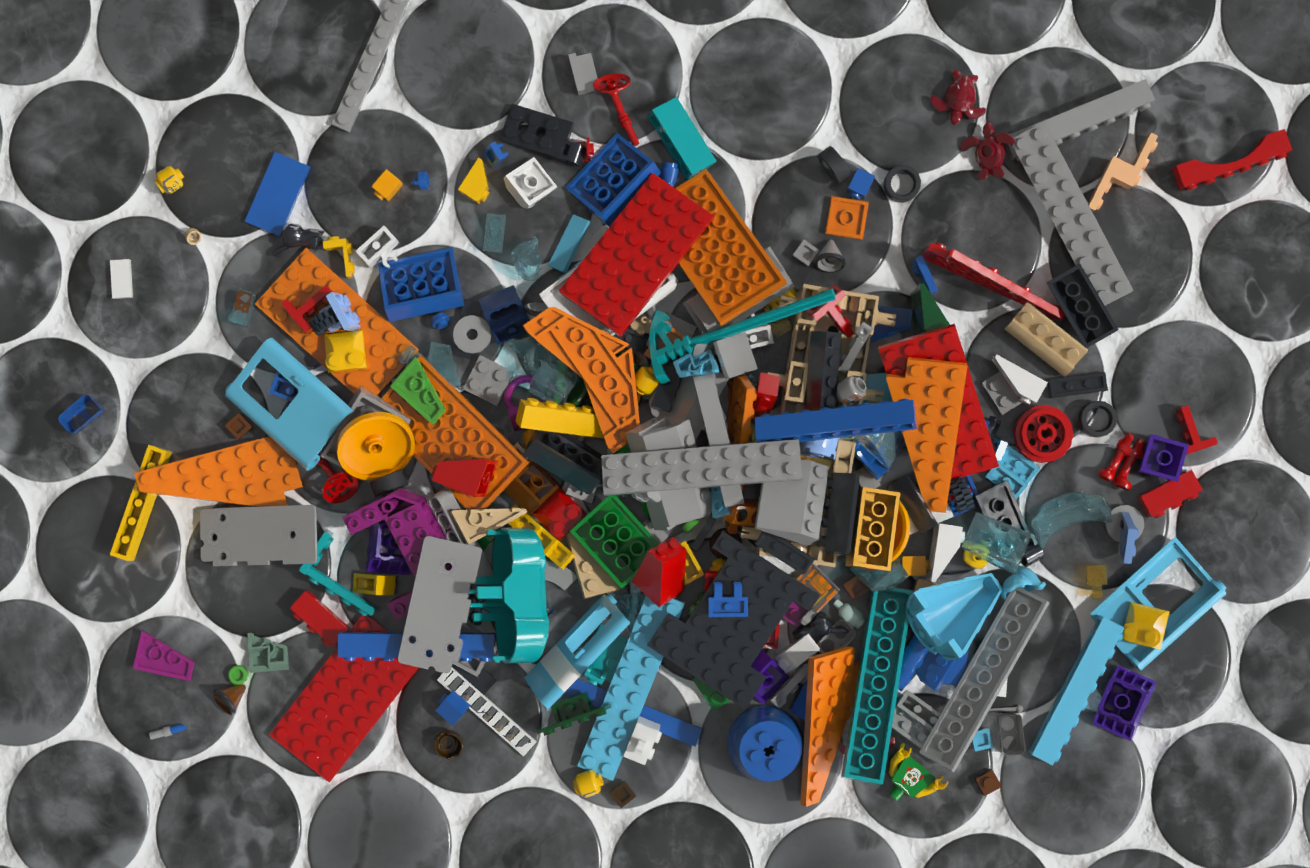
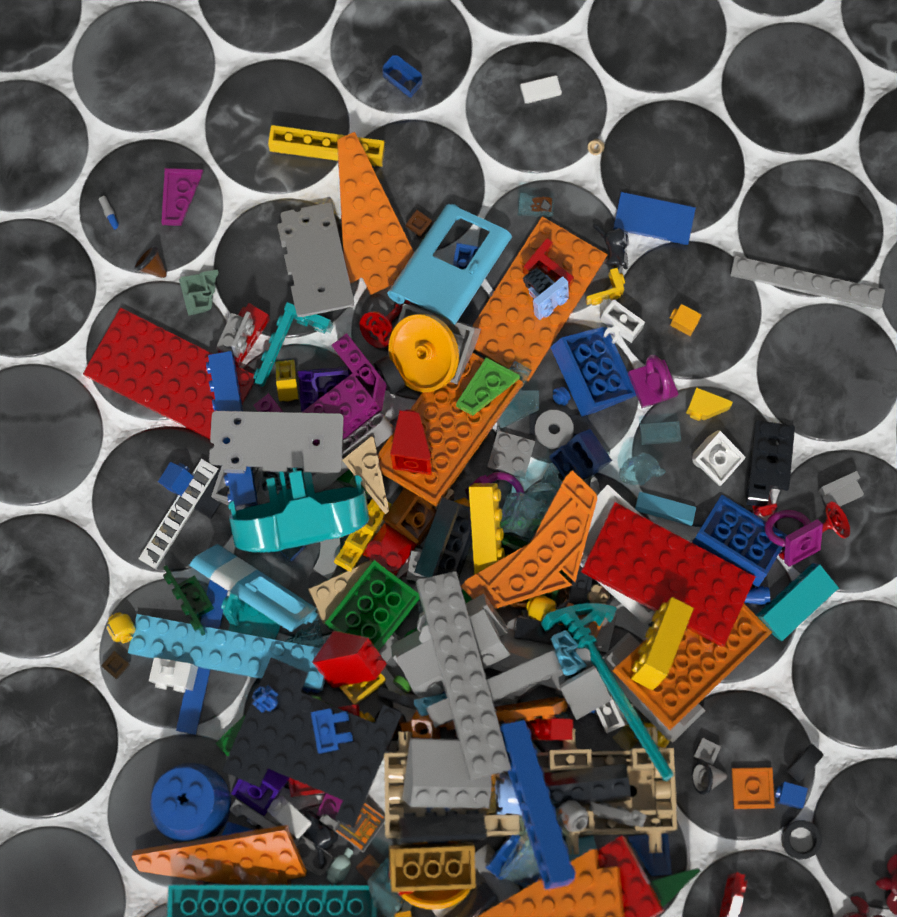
camera: 75 degrees right, 10 degrees down
yellow head [154,166,184,194] -> none
bright green tile [228,665,249,685] -> none
yellow slope [324,330,367,373] -> none
blue tile [411,170,430,190] -> none
dark brown hair [433,730,463,760] -> none
blue tile [483,142,509,168] -> none
black tile [754,531,815,576] -> none
bracket [805,284,854,338] -> none
blue plate [911,256,938,295] -> none
none -> light grey bracket [216,311,255,358]
none -> blue gear [252,685,278,712]
none -> magenta tile [628,355,679,408]
none -> yellow brick [631,597,693,690]
none -> magenta tile [765,510,823,567]

